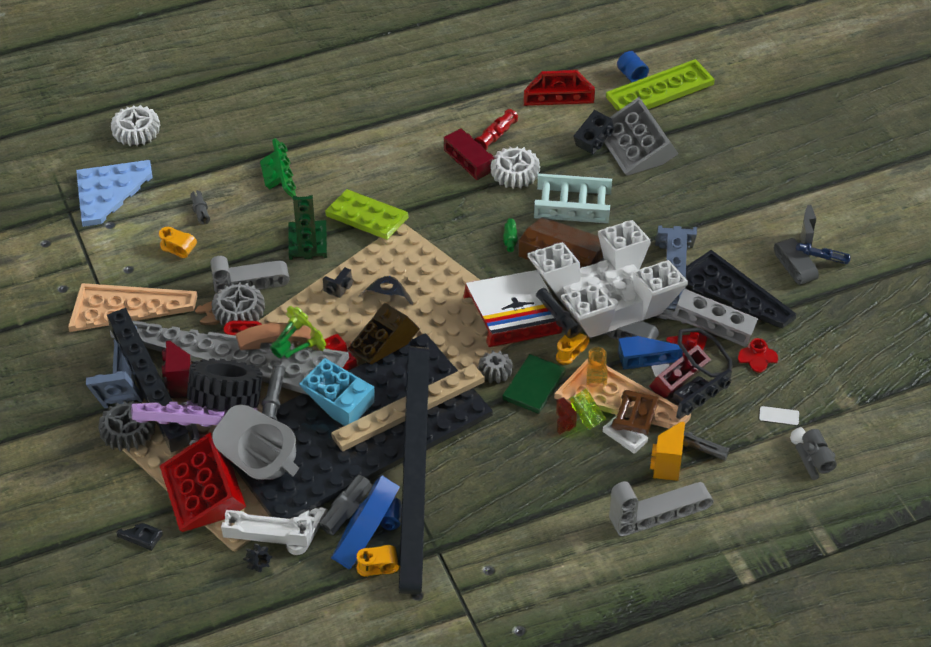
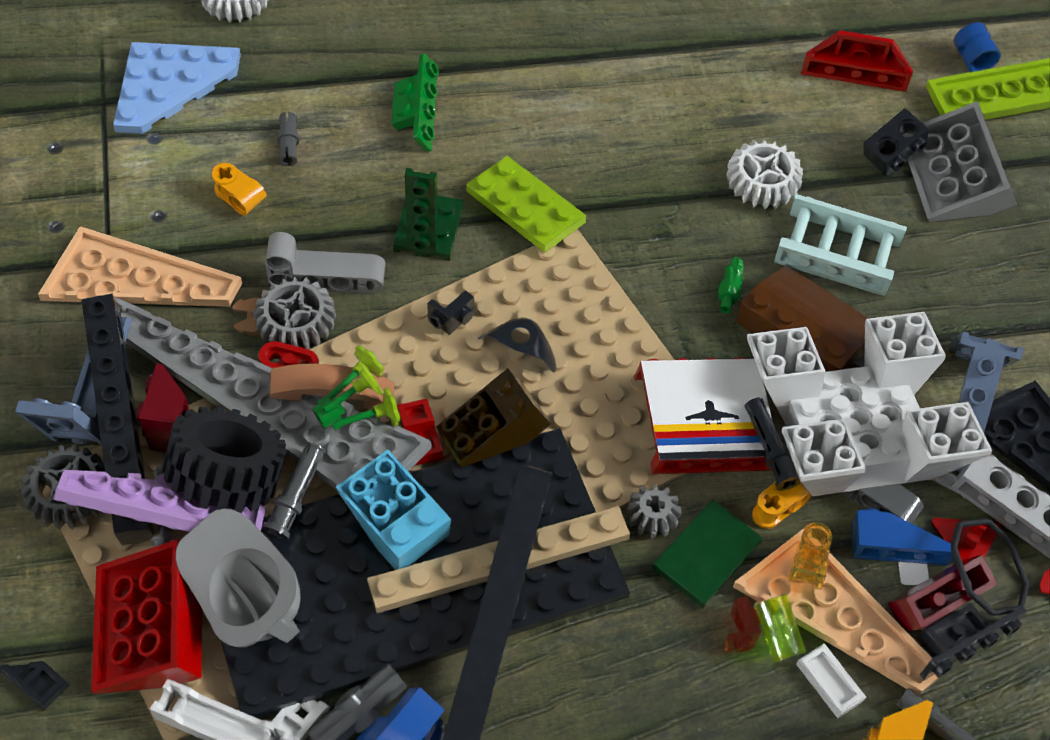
camera: 10 degrees right, 10 degrees up
dark red brick [444,128,494,180] -> none
red piece [474,109,518,150] -> none
reddish brown plate [611,390,659,435] -> none

